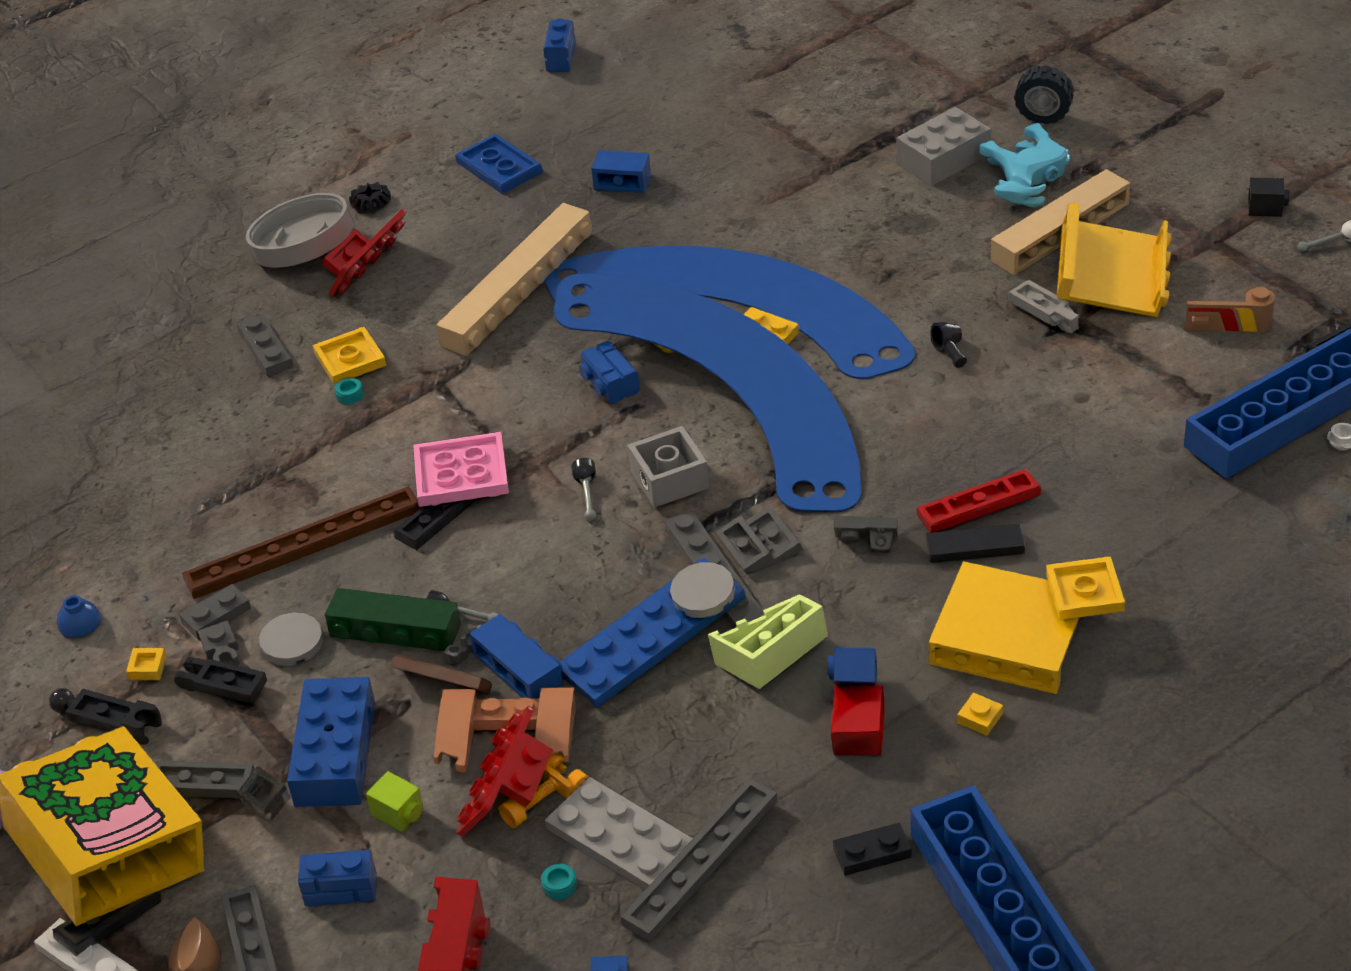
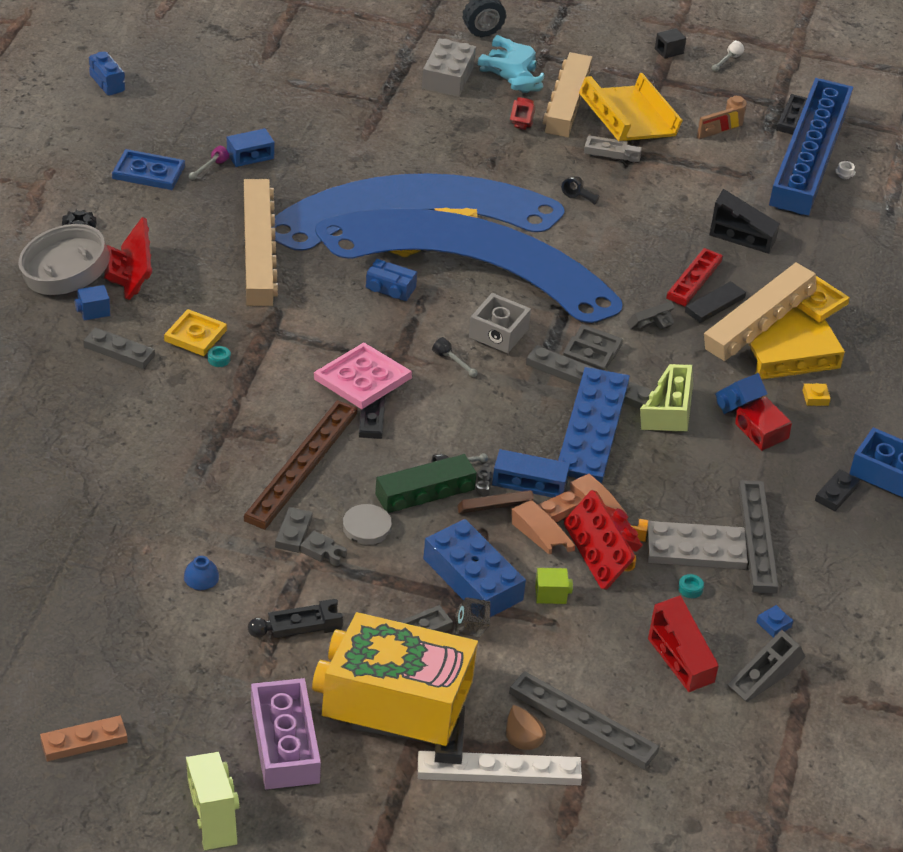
camera: 45 degrees left, 0 degrees up
yellow plate [126,648,167,680] -> none
black hinge [173,657,267,704] -> none
blue brick [298,850,377,906] -> none
light grey tile [670,562,735,618] -> none
none -> blue brick [75,285,110,320]
none -> hinge [189,145,229,180]
none -> red brick [510,98,535,130]
none -> tan brick [704,262,816,361]
none -> black wedge [709,189,780,254]

